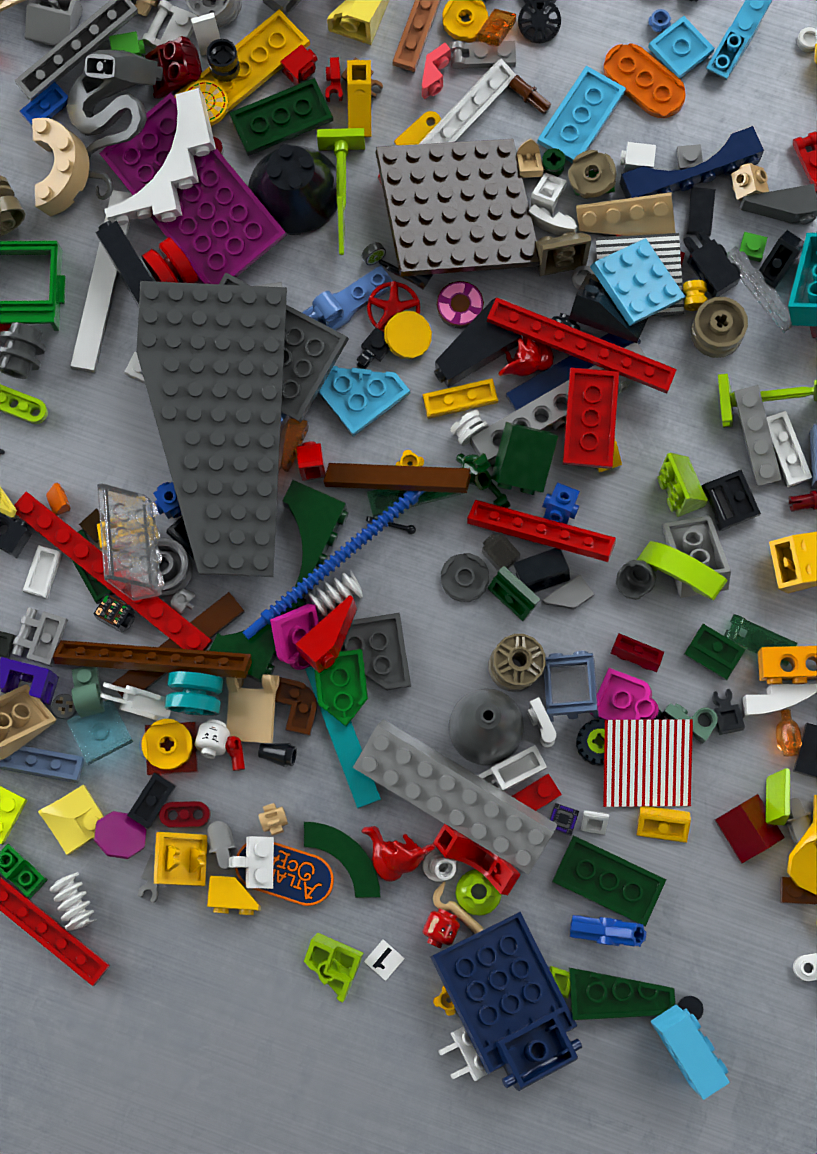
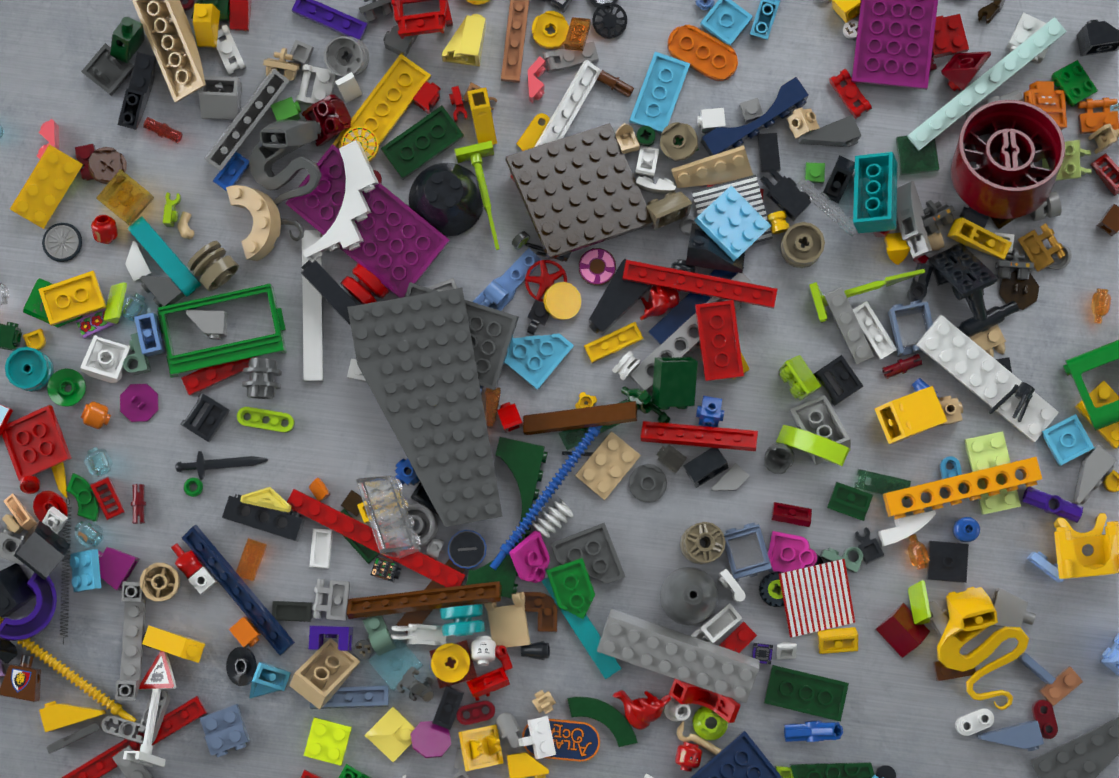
camera: 15 degrees left, 5 degrees up
black wheel [206,39,240,82] -> none
red slope [295,595,357,673] -> none
dark green plate [487,566,541,621] -> none
none -> dark grey piece [397,666,434,701]
none -> black tile [448,530,487,569]
none -> red plate [466,667,510,701]
none -> tan plate [574,431,641,500]

